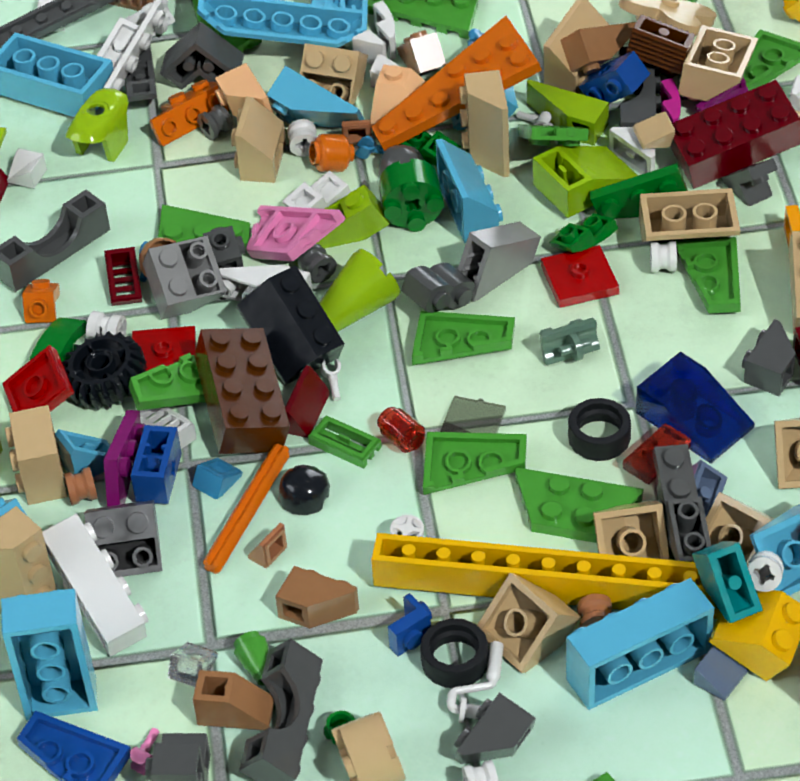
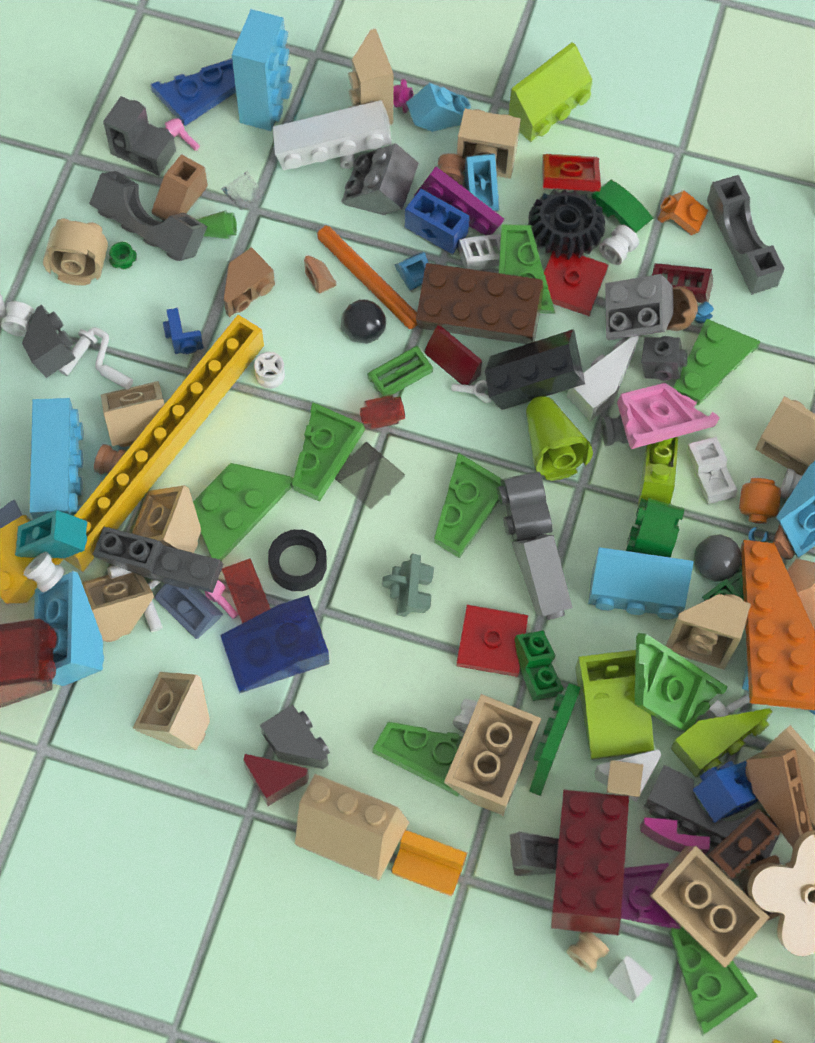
camera: 110 degrees right, 20 degrees up
black tyre [420,618,489,688] -> none

